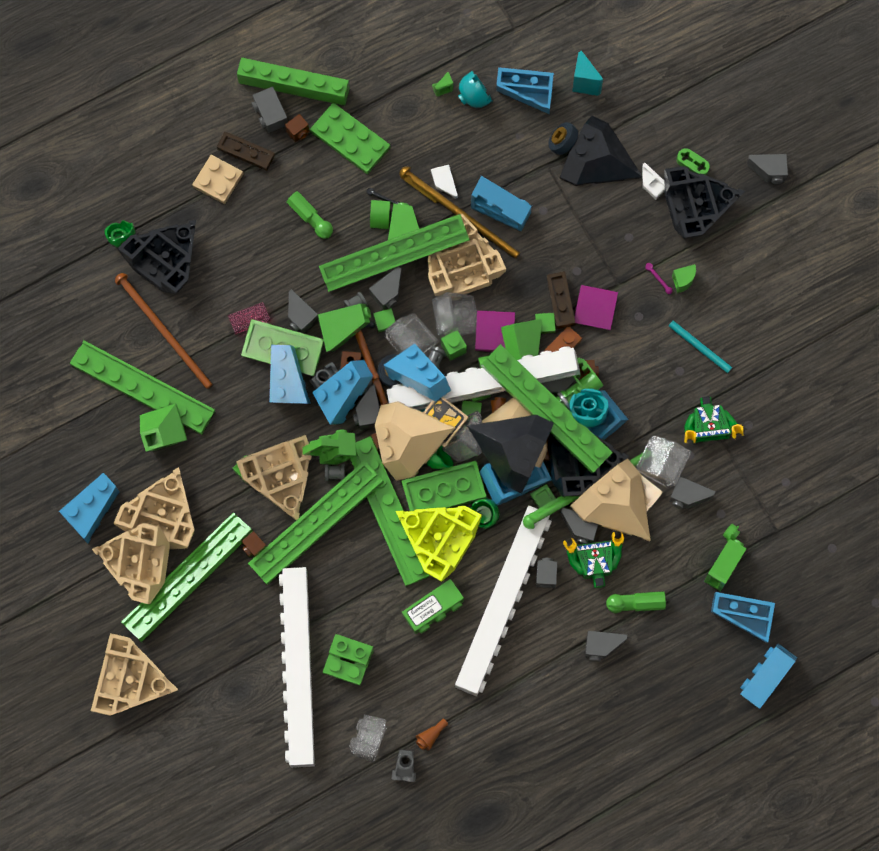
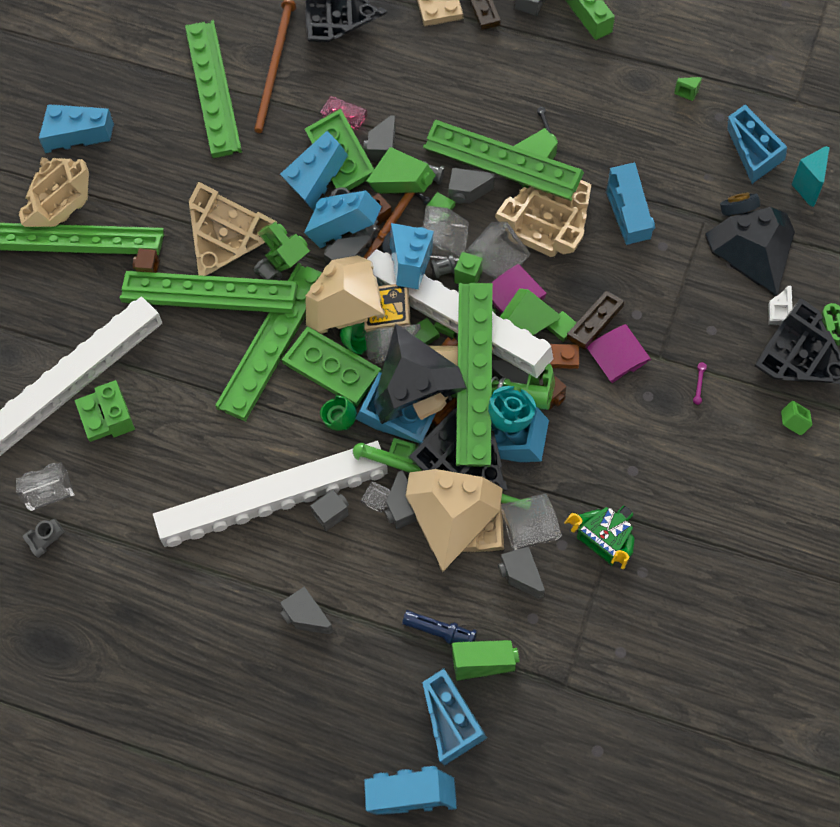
camera: 50 degrees right, 10 degrees down
tan wedge [114,467,195,549] -> none
bright green slope [140,404,187,452] -> none
reddish brown plate [285,114,310,142] -> none
bright green piece [287,191,333,239] -> none
bright green plate [310,103,391,175] -> none
bright green brick [370,200,391,229] -> none
neon yellow wedge [396,506,482,582] -> none
pearl gold bar [400,166,520,259] -> none
bright green brick [402,579,464,634] -> none
dark orange cone [416,719,448,750] -> none
white tile [431,165,458,199] -> none
teal cylinder [458,70,493,108] -> none
torso [563,532,624,588] -> none
bright green piece [606,592,666,613] -> none
teal bar [669,321,732,373] -> none
bright green brick [672,264,696,293] -> none
bright green plate [723,524,740,541] -> none
none -> clear tile [361,481,391,513]
none -> dark blue pin [402,610,478,645]
none -> bright green slope [781,401,812,435]

